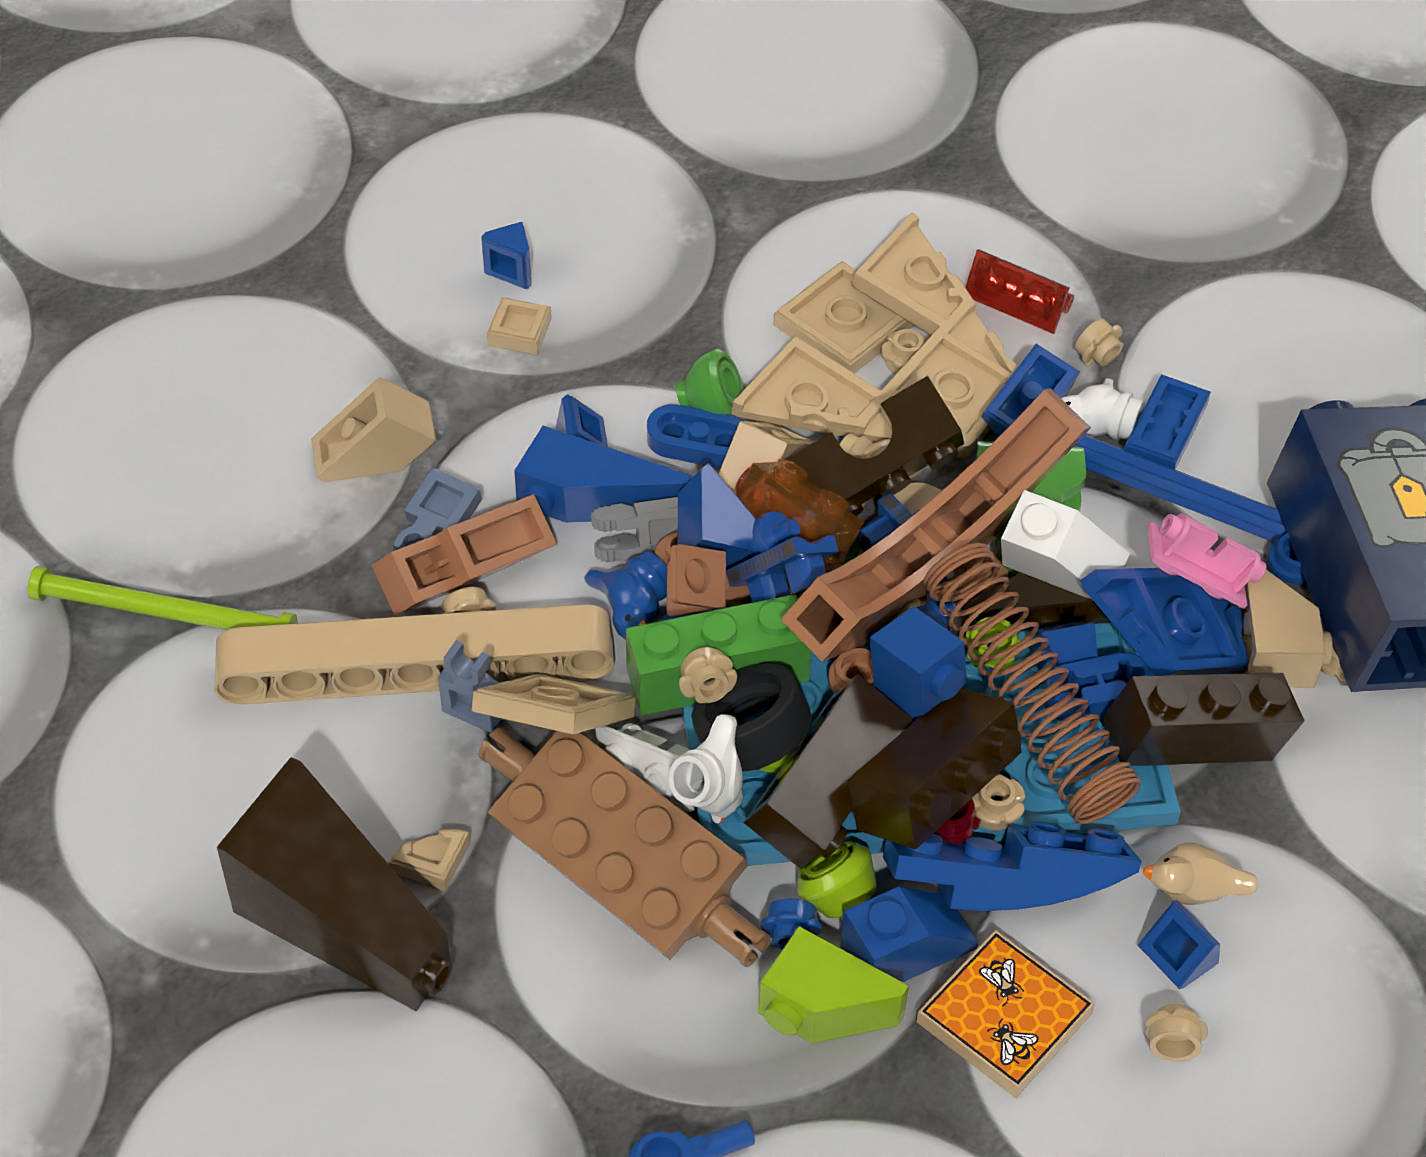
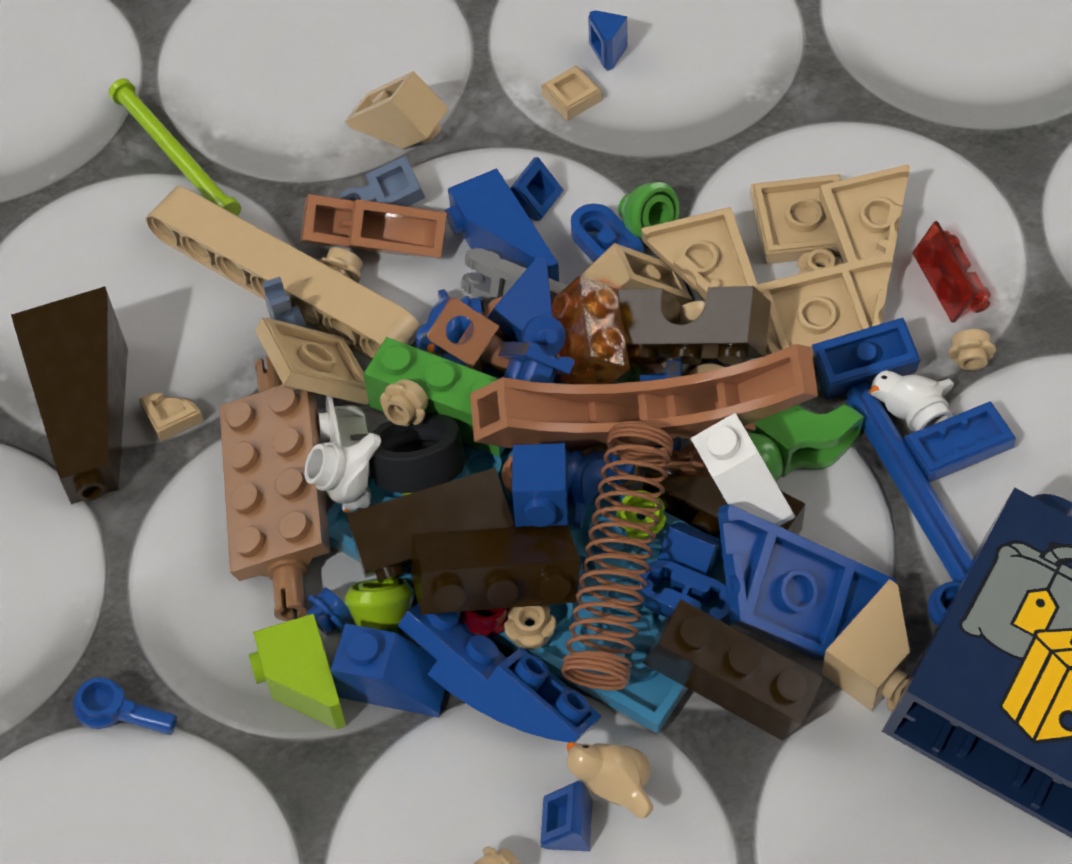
camera: 45 degrees right, 5 degrees up
tile [916,930,1095,1098] -> none
bright pink hinge [1147,513,1266,609] -> none

